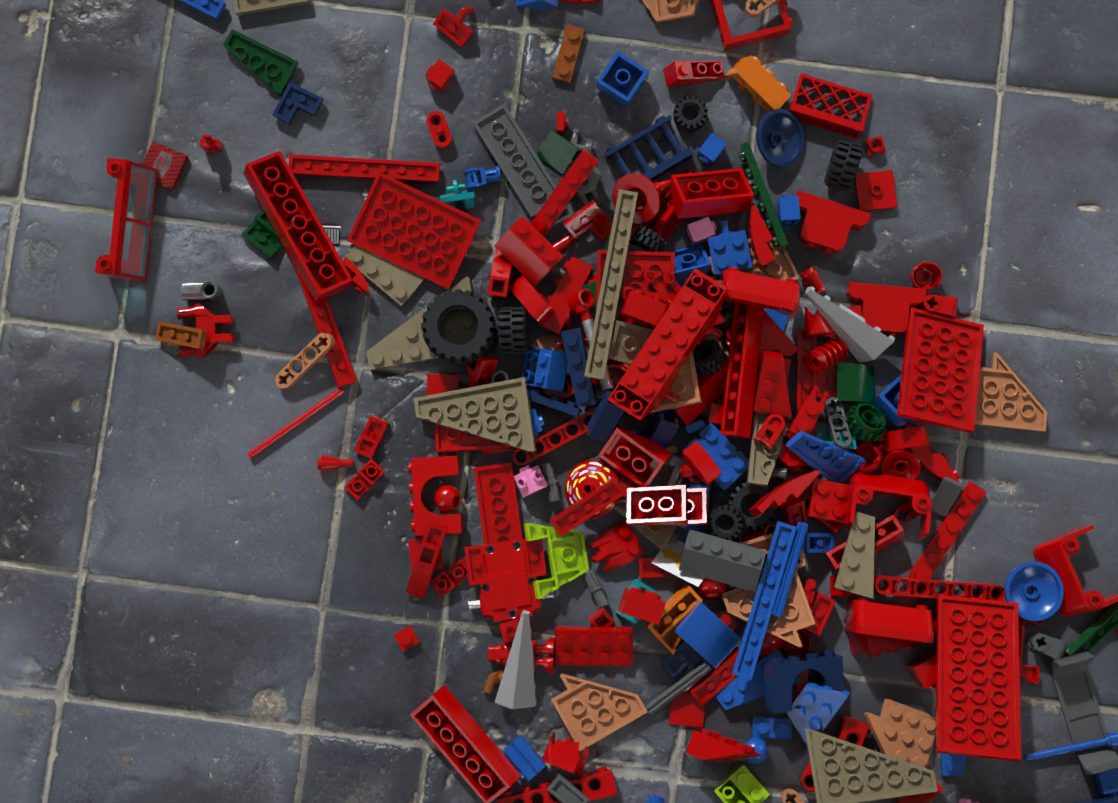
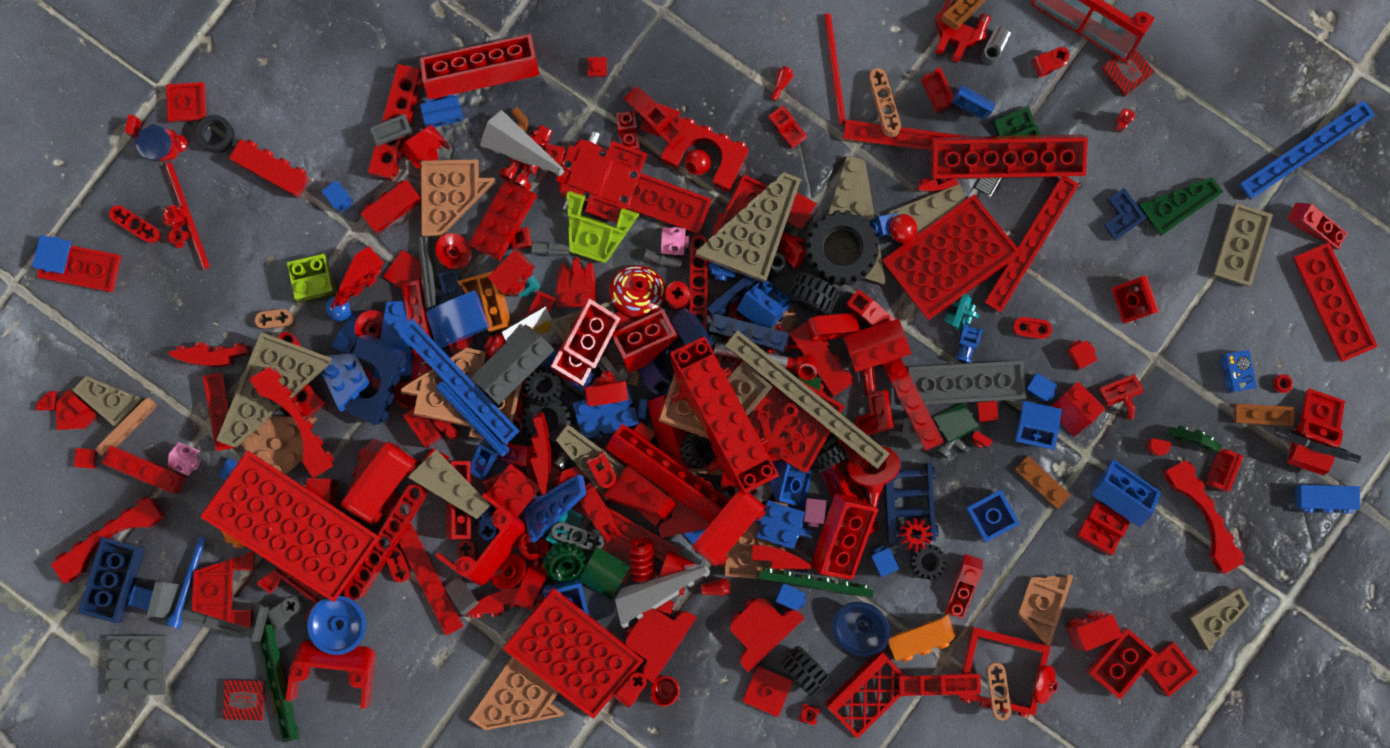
camera: 115 degrees right, 0 degrees up
red slope [344,459,385,501] -> none
red plate [550,476,626,537] -> none
red brick [620,289,667,328] -> none
none -> red wing [192,552,255,629]
none -> red arch [249,366,334,478]
none -> red dish [354,310,384,340]
none -> red brick [361,179,422,234]
none -> red beam [387,547,411,583]
none -> red dish [435,233,472,270]
none -> blue connector [479,502,500,541]
none -> red piece [665,281,690,310]
none -> blue brick [869,213,898,238]
none -> red hair [889,214,917,244]
none -> red slope [898,674,981,696]
none -> red gear [899,518,932,552]
none -> red hinge [921,67,954,113]
none -> blue slope [951,84,995,120]
none -> red tile [977,401,999,422]
none -> blue slope [1015,400,1062,450]
none -> blue brick [1026,373,1057,403]
none -> red piece [1031,47,1070,78]
none -> red slope [1051,381,1106,437]
none -> red brick [1111,275,1159,324]

